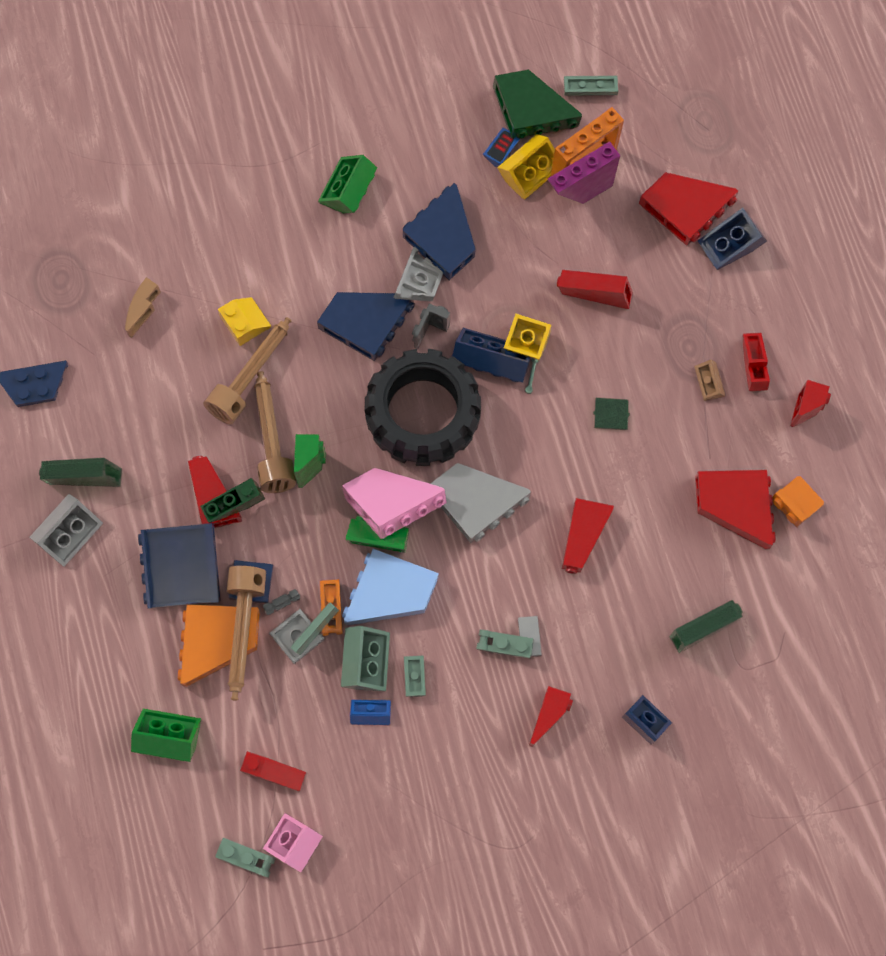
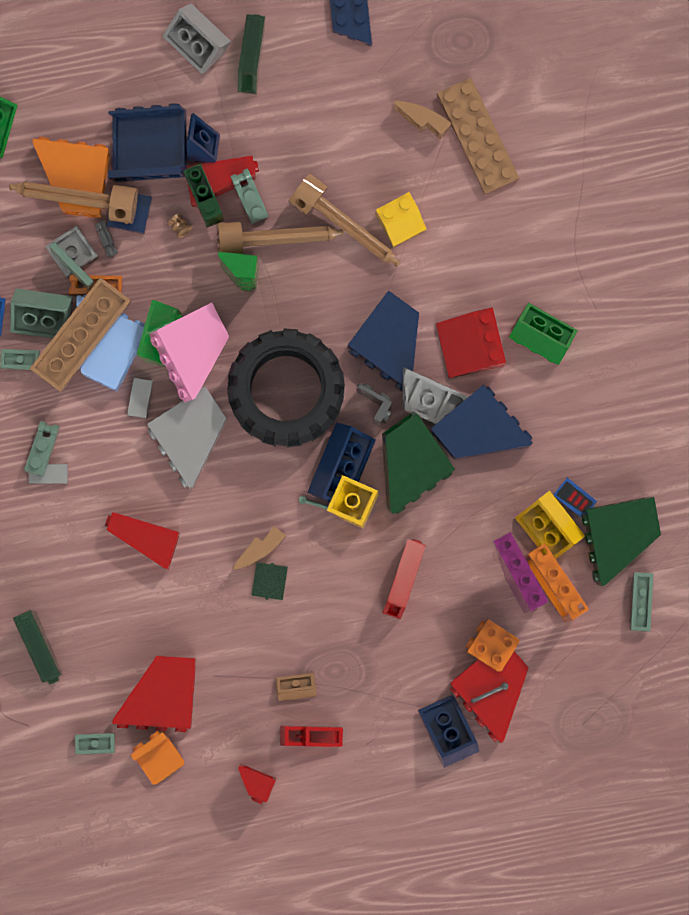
camera: 90 degrees right, 10 degrees up
none -> medium nougat plate [29,277,132,392]
none -> sand green plate [75,733,115,754]
none -> light grey tile [127,378,153,419]
none -> medium nougat bush [167,213,193,239]
none -> dark blue slope [187,113,220,163]
none -> sand green plate [230,168,269,224]
none -> medium nougat slope [232,527,286,571]
none -> dark green slope [382,411,455,514]
none -> red slope [436,307,506,378]
none -> medium nougat plate [437,78,519,195]
none -> orange bracket [465,619,520,671]
none -> dark grey hinge [471,682,509,703]

